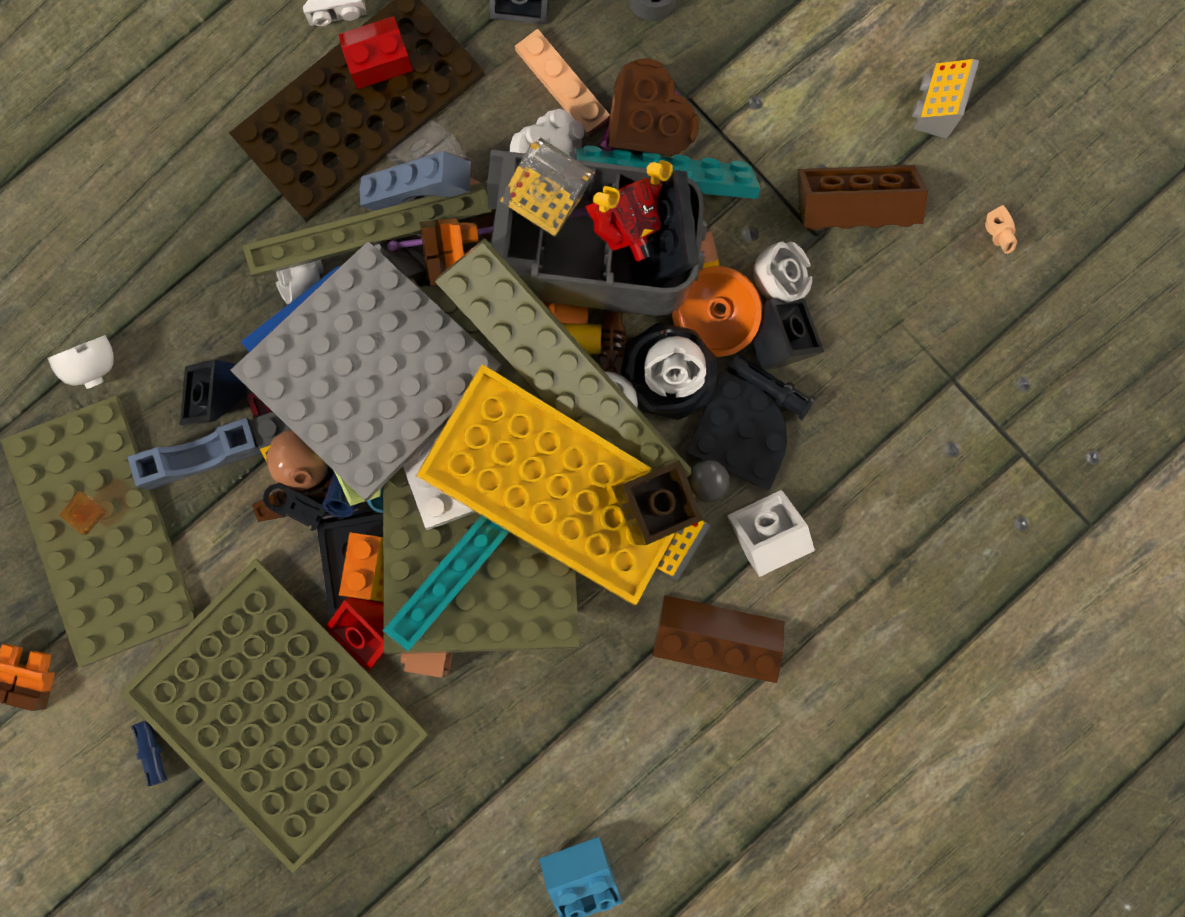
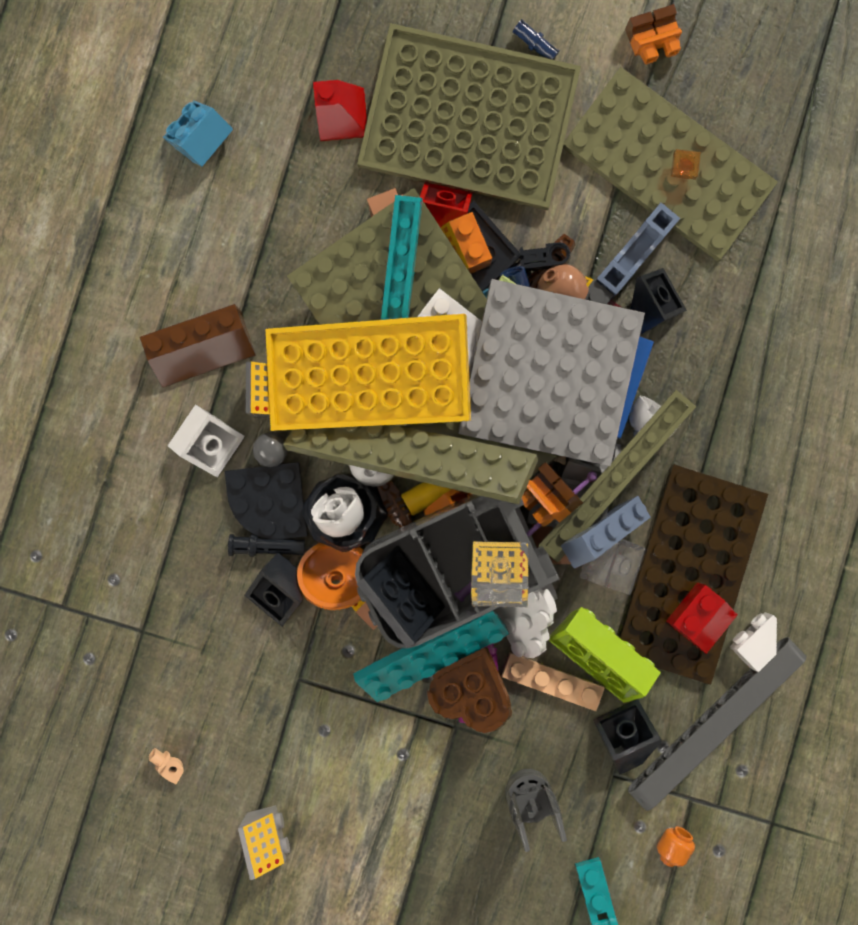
camera: 145 degrees right, 5 degrees up
white cylinder [47,335,114,389] -> none
torso [585,160,673,261] -> none
dark brown brick [611,460,704,545] -> none
white cylinder [753,241,812,303] -> none
reddish brown slope [797,165,928,230] -> none
none -> red slope [313,80,367,141]
none -> lime slope [548,607,661,703]

